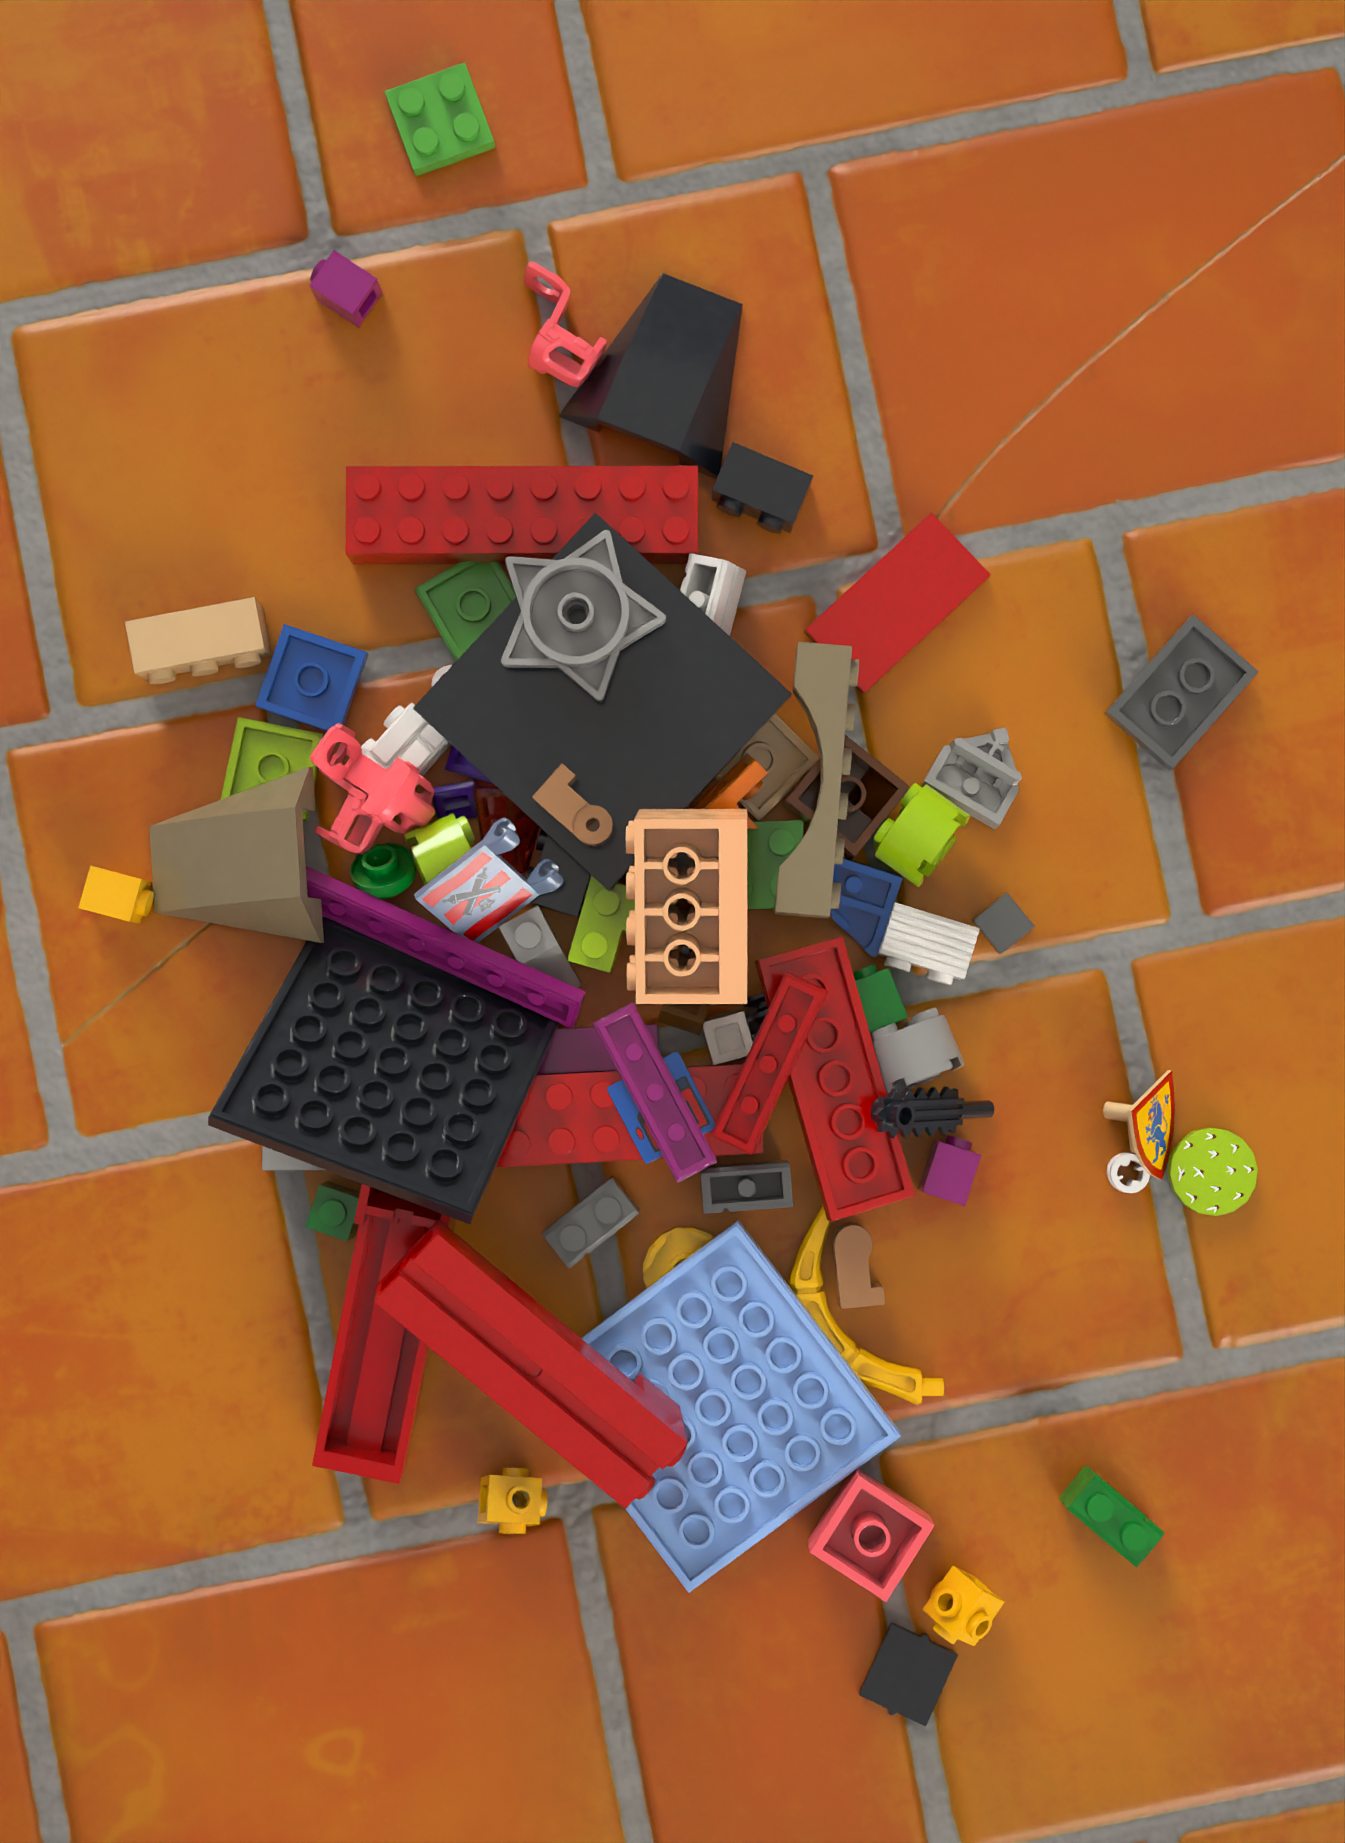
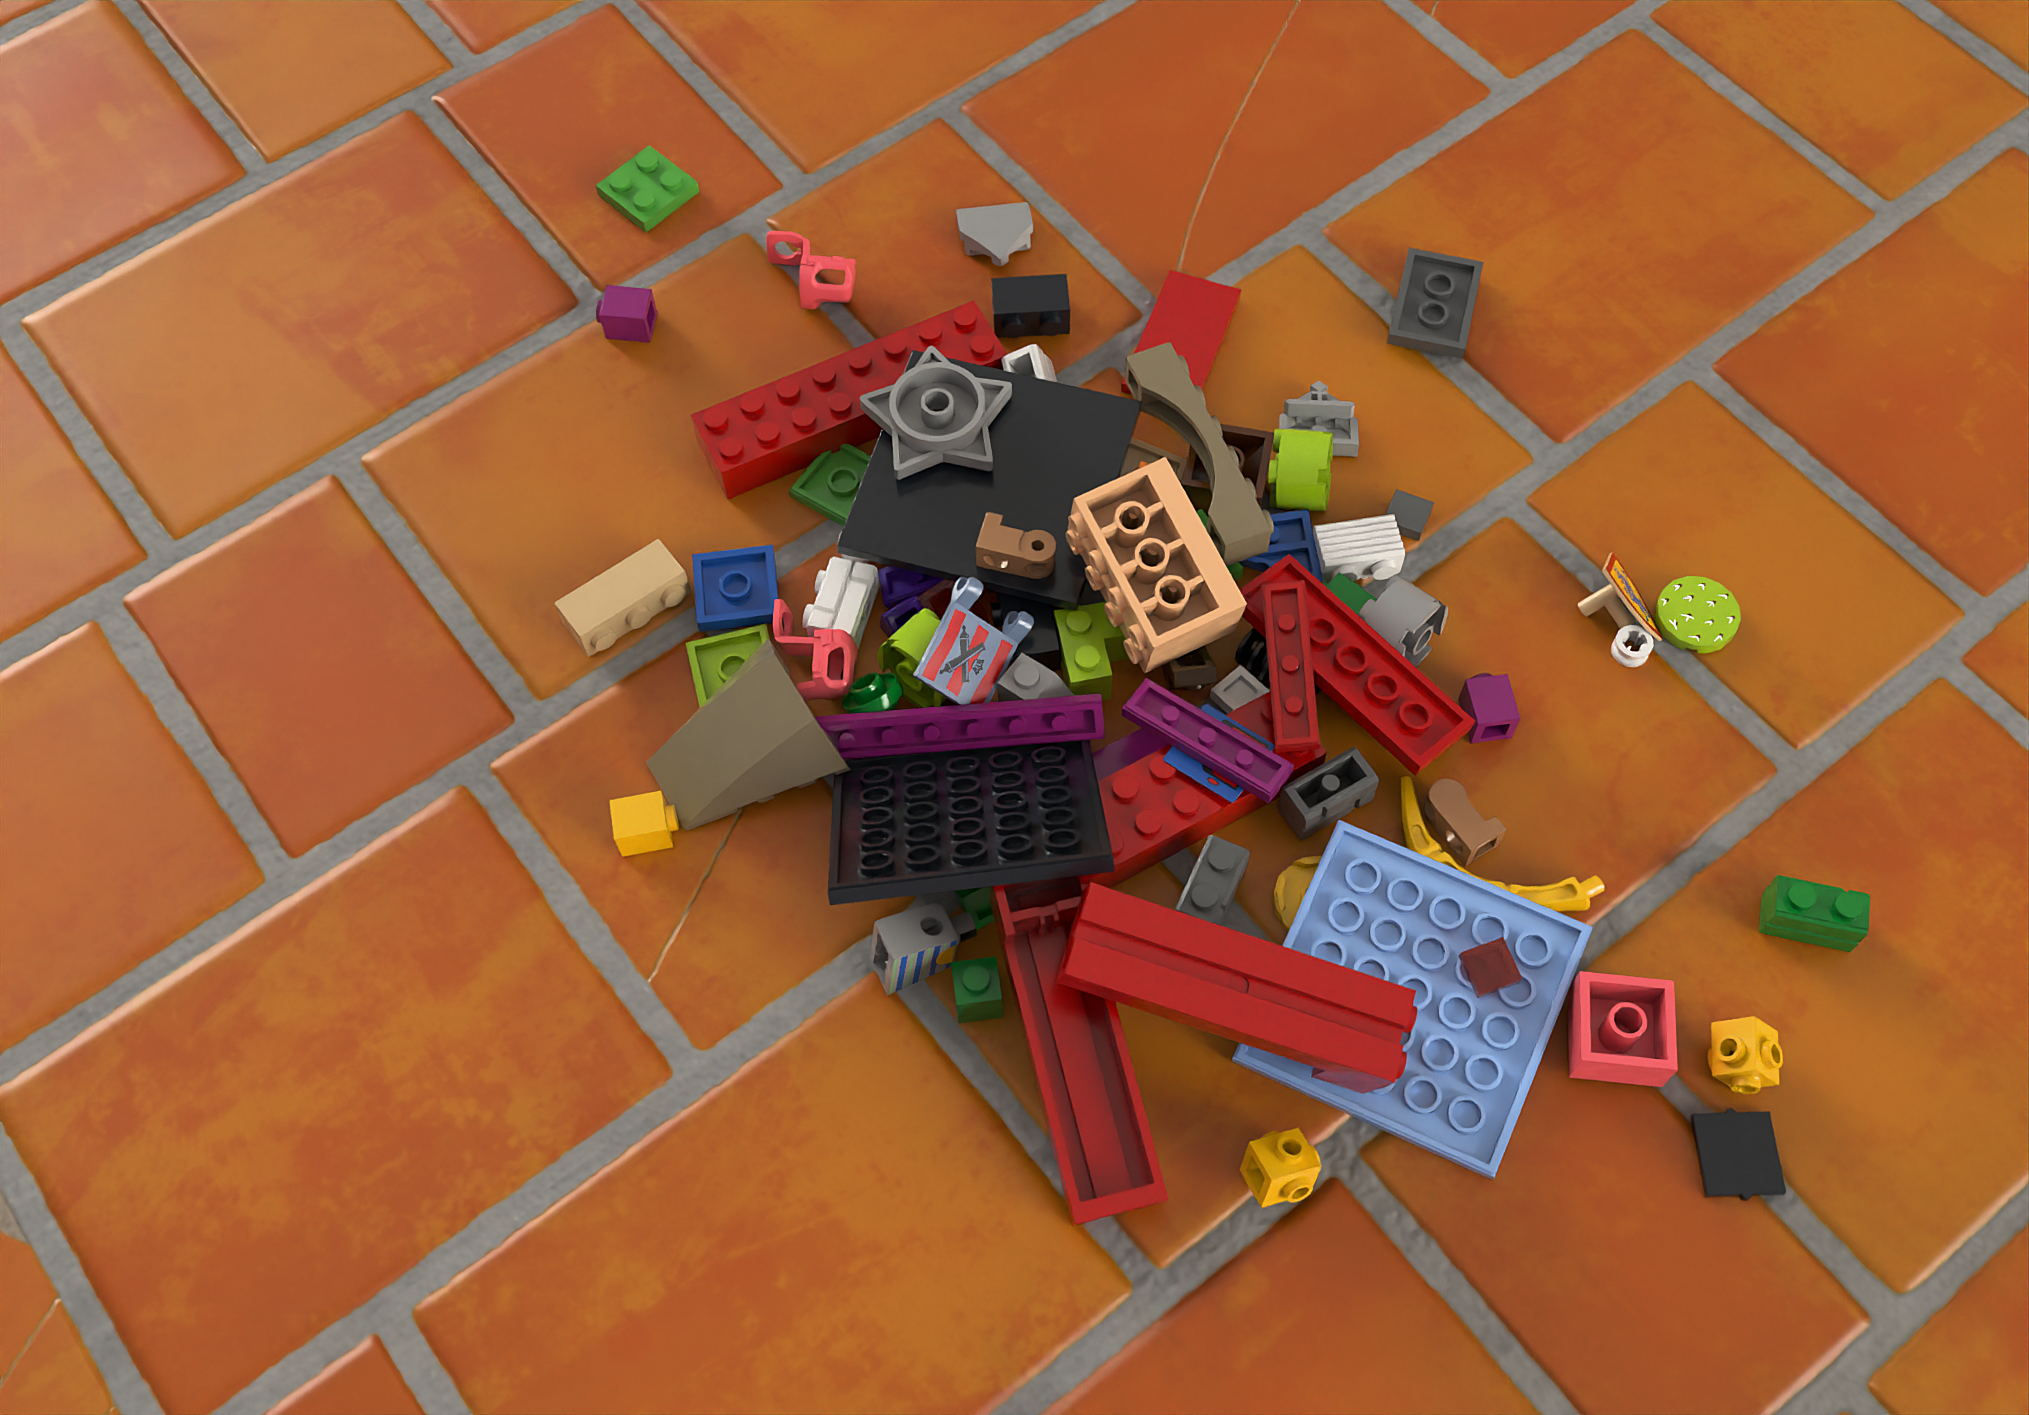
camera: 25 degrees left, 25 degrees down
coral piece [310,726,435,835] -> none
black wedge [559,273,743,479] -> none
black piece [871,1086,994,1139] -> none
none -> light grey slope [956,202,1033,266]
none -> clear red tile [1458,937,1522,999]

